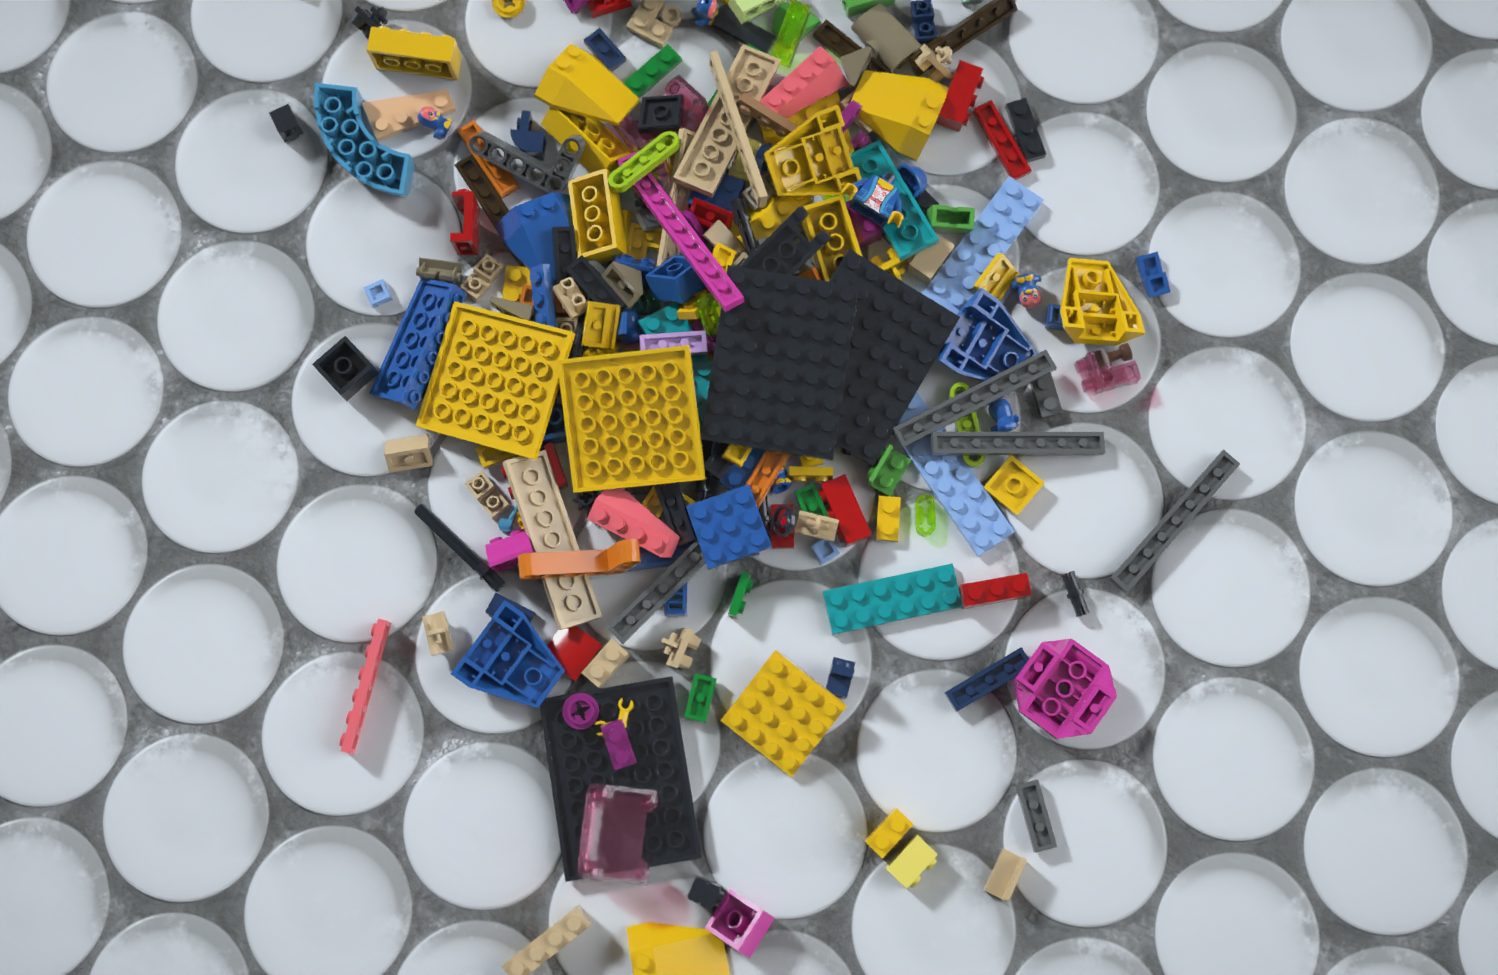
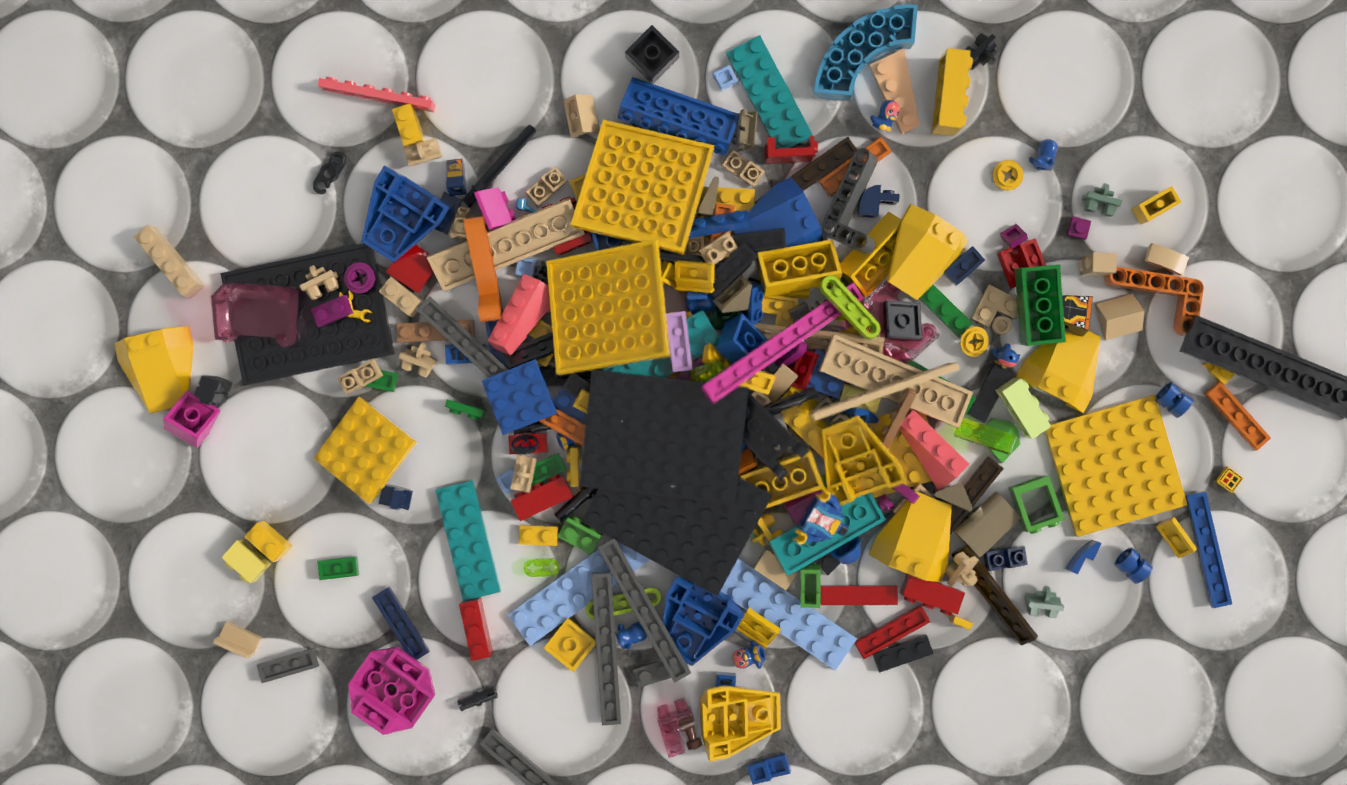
camera: 90 degrees right, 10 degrees up
none -> tan hips [300,265,339,300]
none -> black piece [313,151,346,194]
none -> green plate [317,556,359,580]
none -> tan slope [337,359,383,395]
none -> yellow brick [392,103,425,147]
none -> medium nougat plate [397,320,475,343]
none -> dark blue leg [446,159,467,196]
none -> tan hips [450,207,475,241]
none -> light blue tile [514,258,537,278]
none -> black pin [554,487,598,523]
none -> teal plate [726,35,813,149]
none -> red tile [820,585,898,605]
none -> yellow tile [949,614,973,630]
none -> yellow gear [959,326,989,357]

